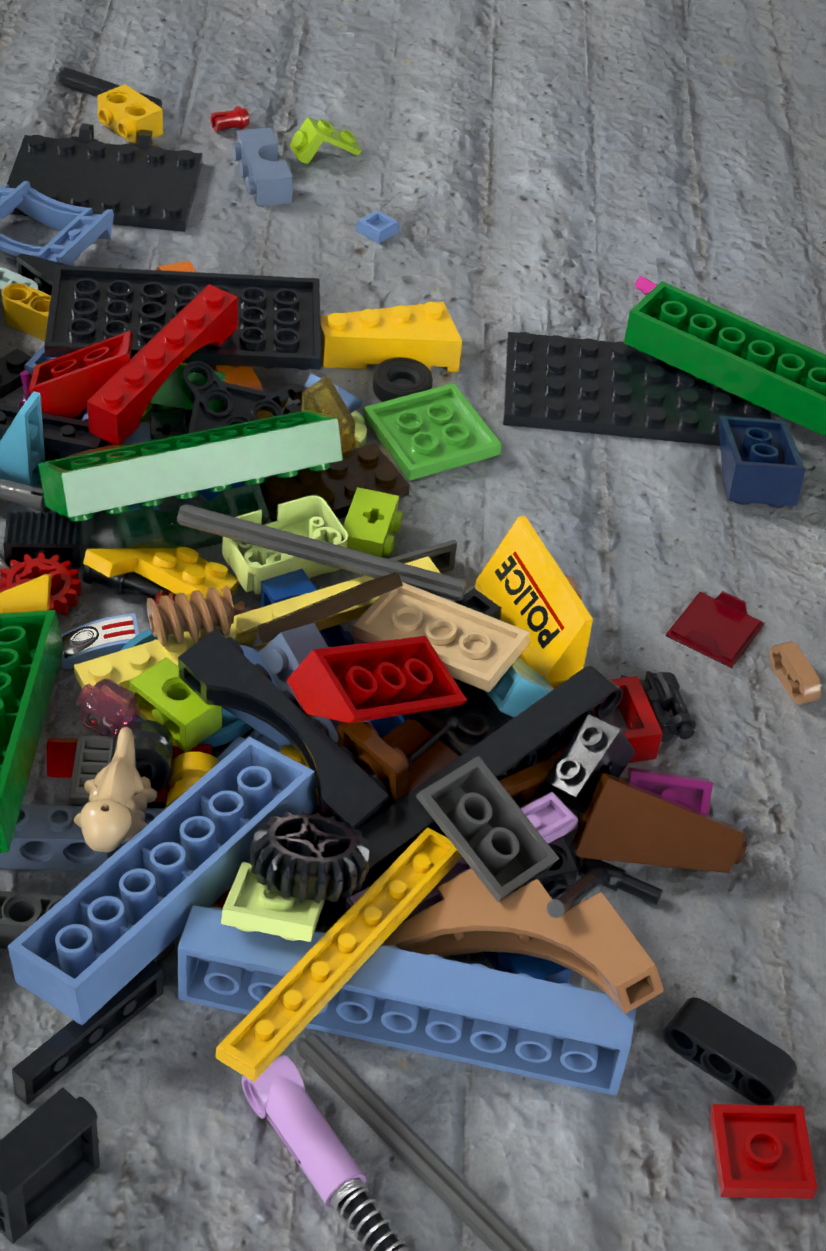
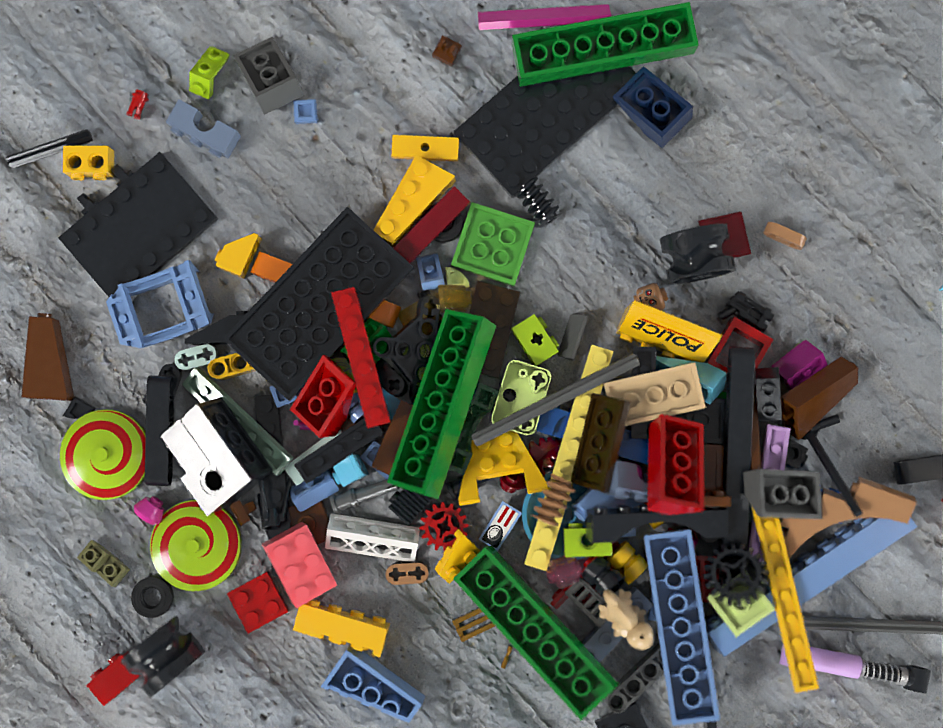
camera: 40 degrees left, 40 degrees up
none -> yellow slope [215,233,262,279]
none -> dark grey slope [233,36,304,115]
none -> yellow tile [391,135,459,161]
none -> dark red tile [393,186,471,264]
none -> reddish brown tile [432,35,462,67]
none -> black piece [517,177,562,228]
none -> black piece [660,224,736,285]

